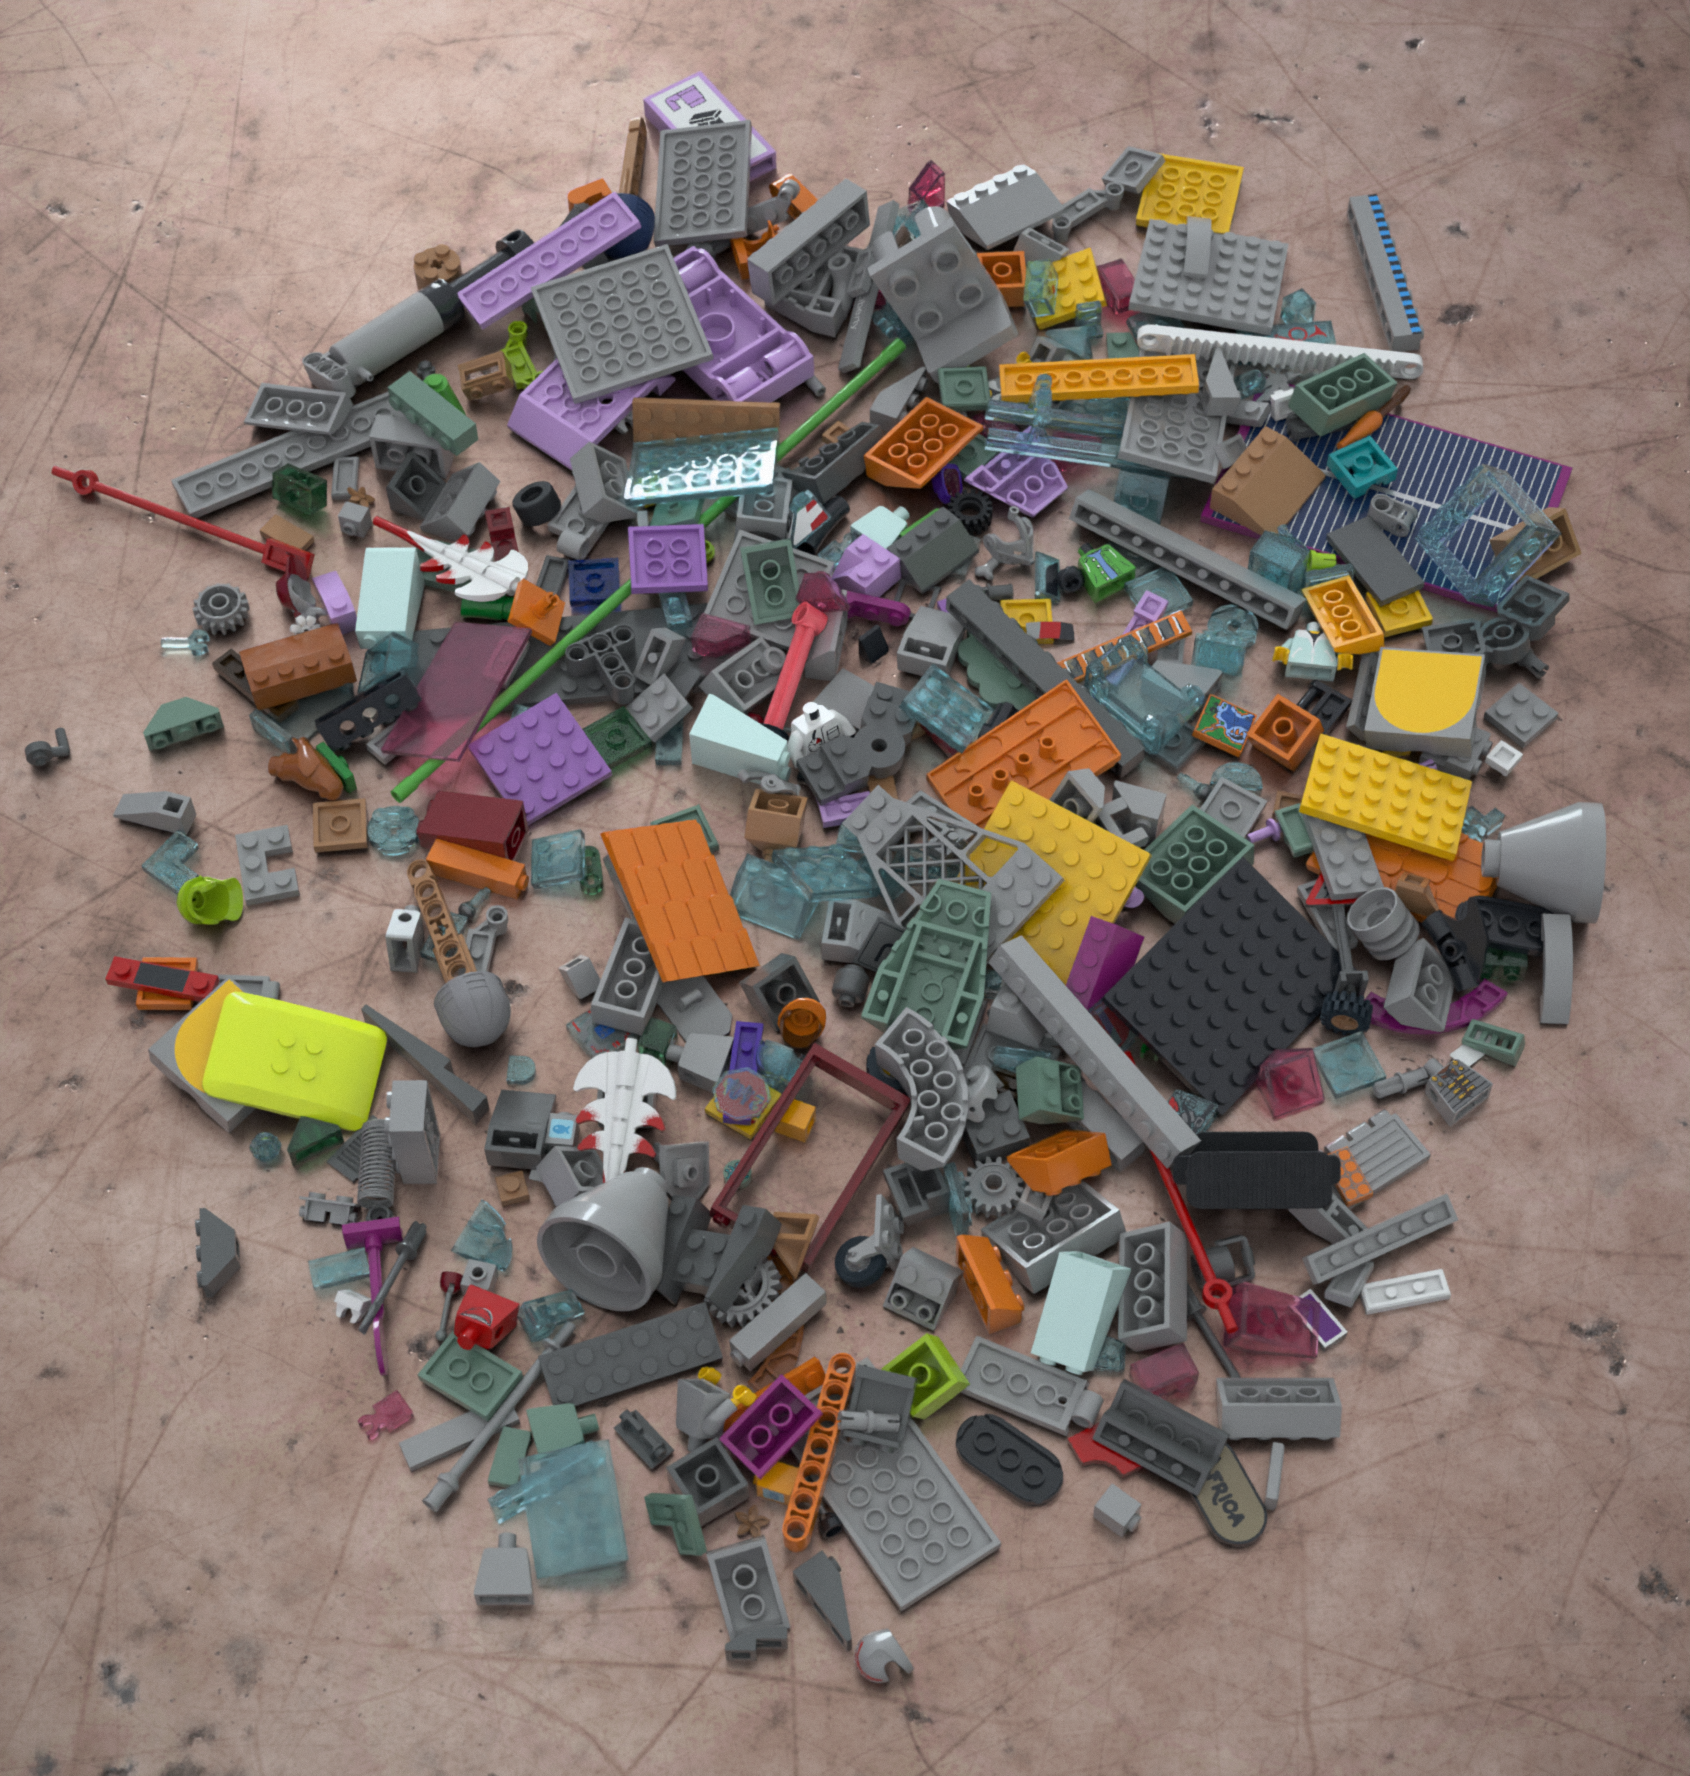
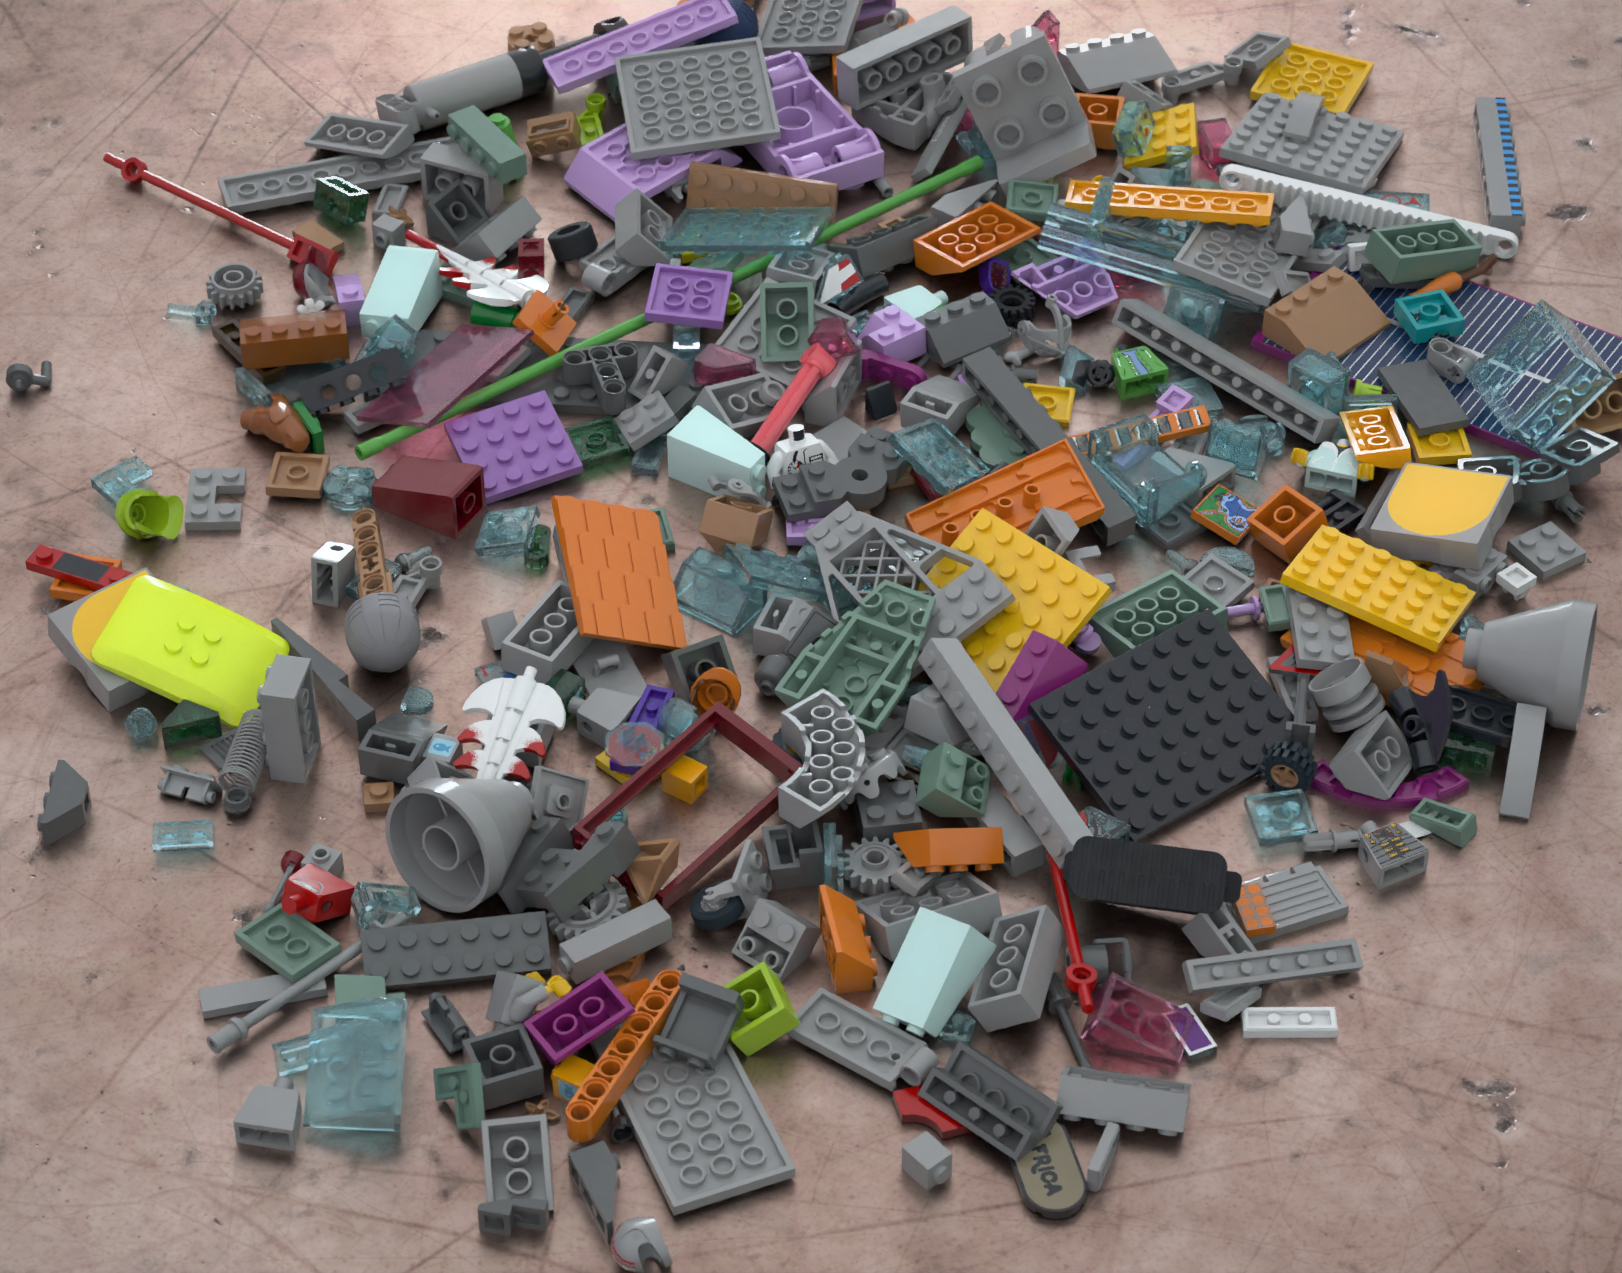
camera: 10 degrees right, 15 degrees down
light grey slope [113,791,196,836] -> none
sand green slope [143,697,224,751] -> none
white tile [334,1289,372,1323] -> none
magenta piece [342,1217,403,1376] -> none
clear pink plate [357,1390,414,1440] -> none
dark grey piece [358,1221,427,1335] -> none
orange brick [426,838,529,900] -> none
clear light blue brick [451,1199,512,1272] -> none
sand green tile [488,1426,533,1490] -> none
clear blue plate [568,558,620,607] -> none
light grey pin [837,1410,900,1434] -> none
black tile [956,1414,1063,1506] -> none
sticker [1026,622,1075,641] -> none
light grey slope [1112,780,1167,847] -> none
clear pink brick [1129,1343,1199,1400] -> none
clear pink slope [1256,1048,1325,1118] -> none
clear light blue brick [1280,288,1316,332] -> none

